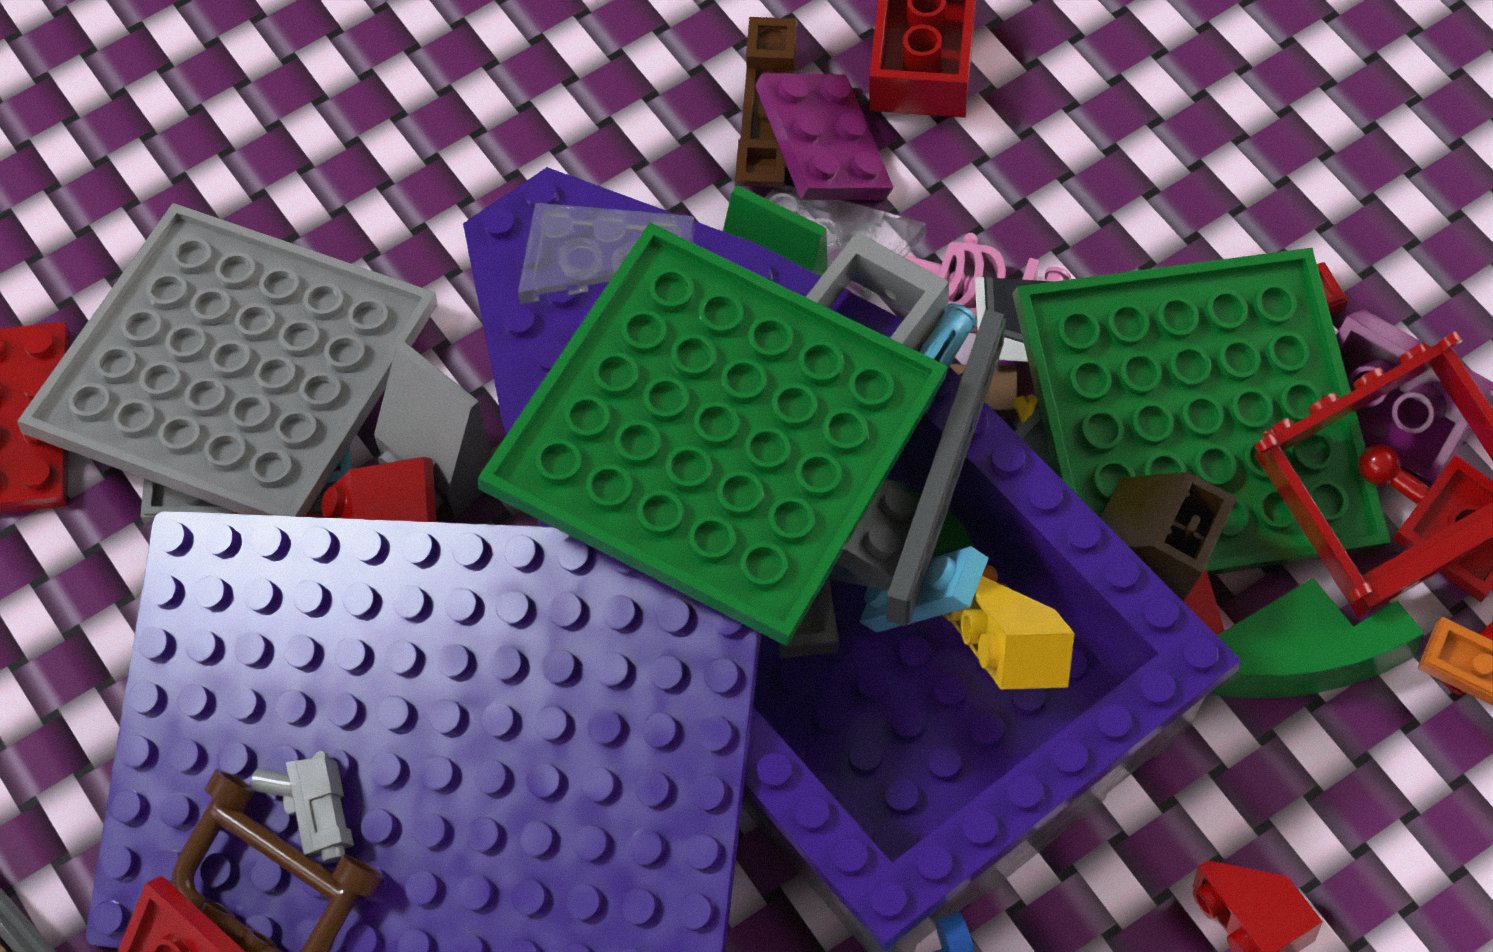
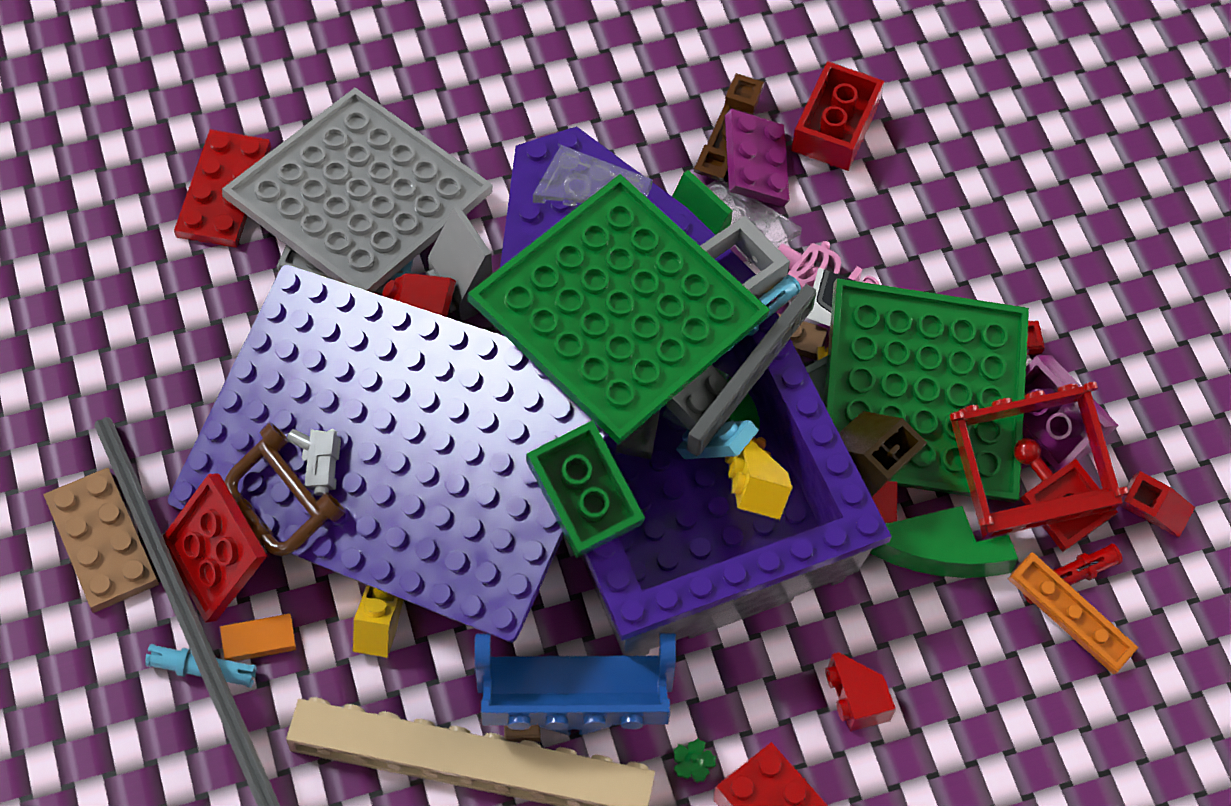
camera: 10 degrees right, 0 degrees up
none -> green brick [526,420,645,558]

